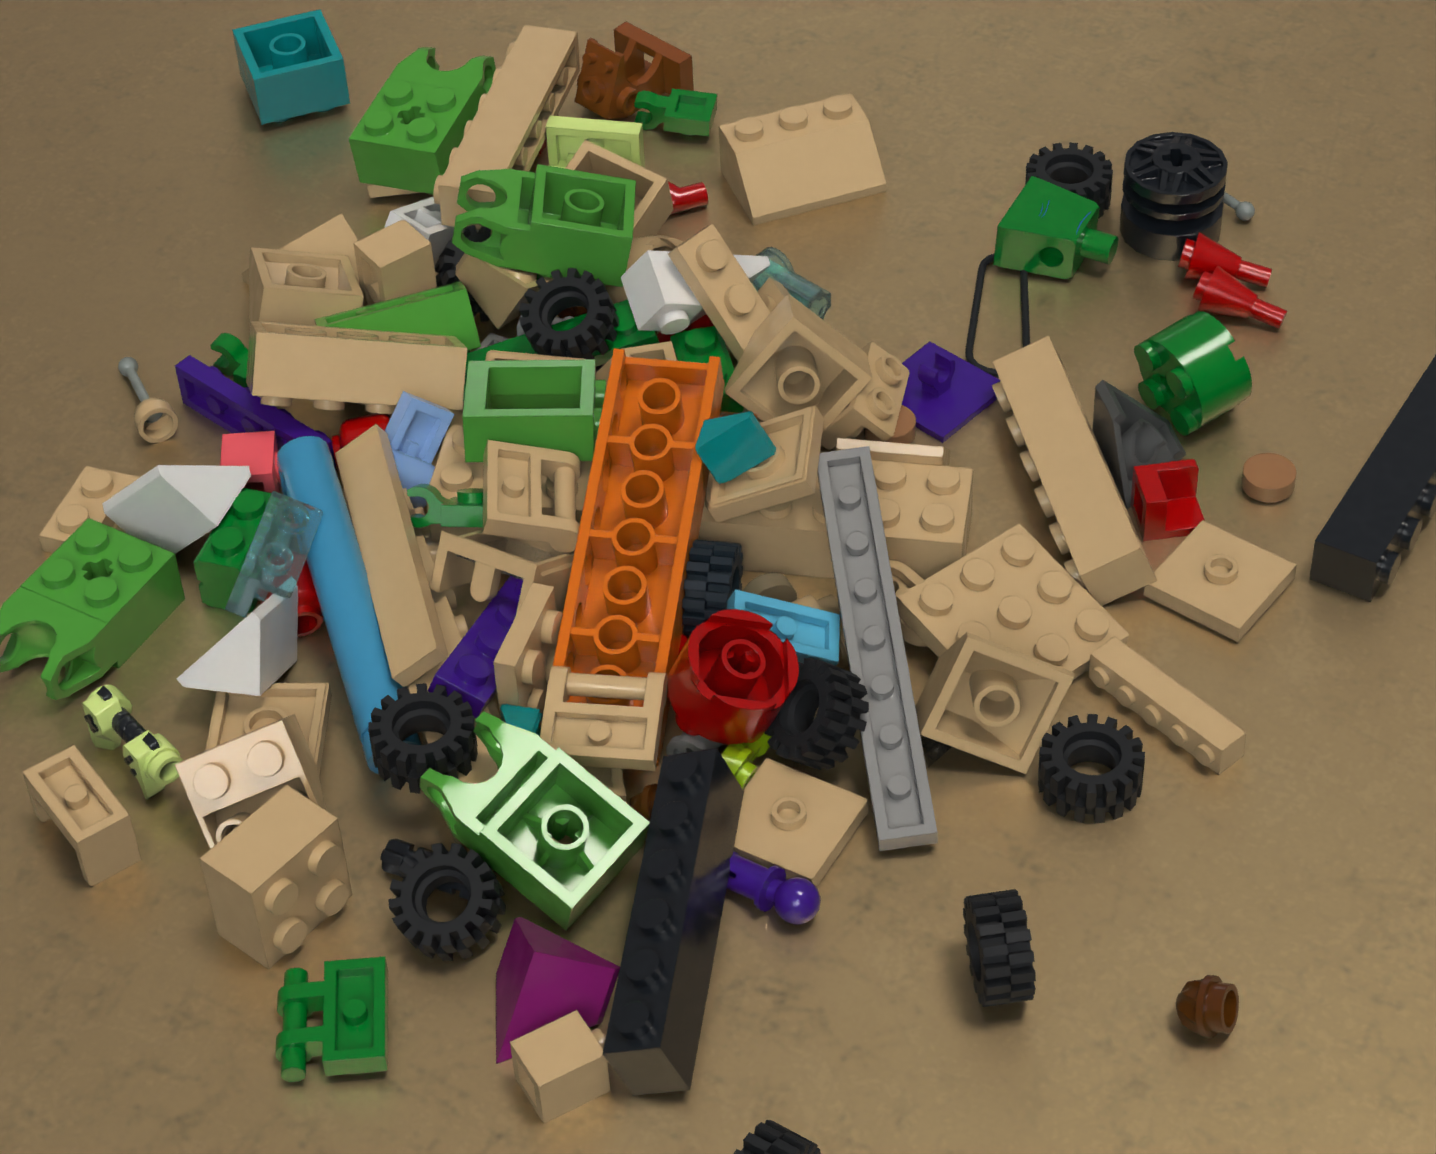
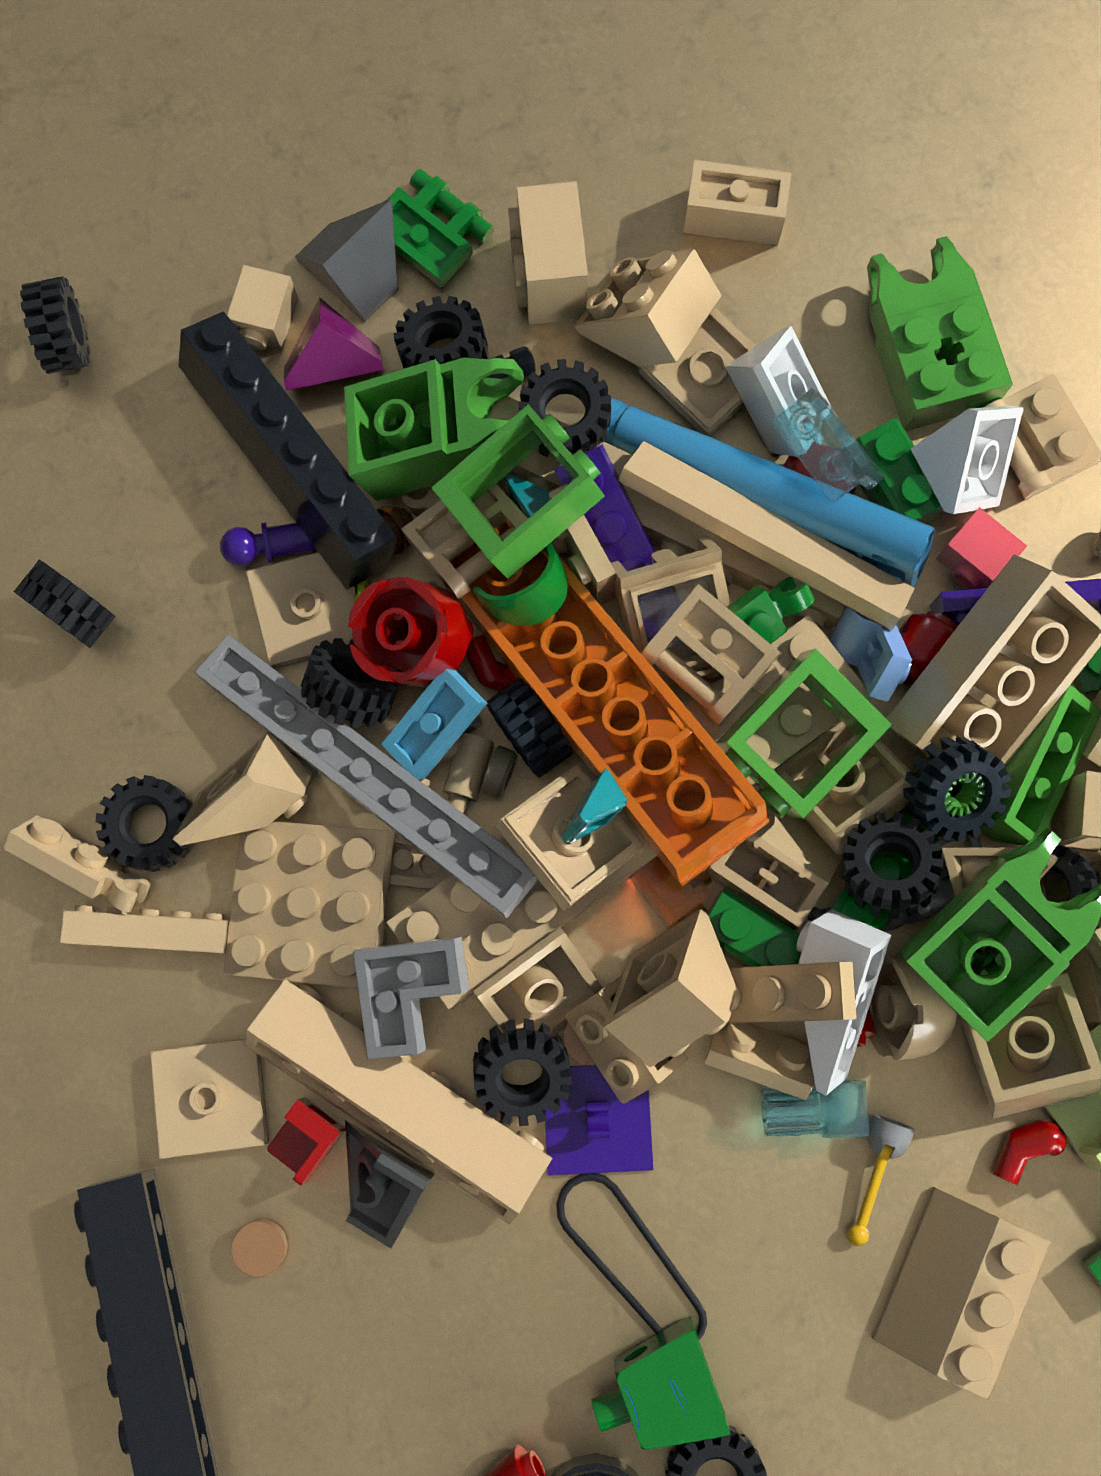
camera: 135 degrees right, 35 degrees up
yellowish green piece [82,685,183,800] -> none
green brick [1134,311,1252,436] -> none
red cone [1193,266,1287,329] -> none
none -> tan plate [3,815,151,913]
none -> dark grey slope [295,198,398,323]
none -> light grey plate [353,936,469,1059]
none -> bright green window [431,404,605,579]
none -> green helmet [472,543,568,626]
none -> black tyre [473,1019,572,1126]
none -> hinge [847,1114,915,1246]
none -> black bush [903,736,1011,842]

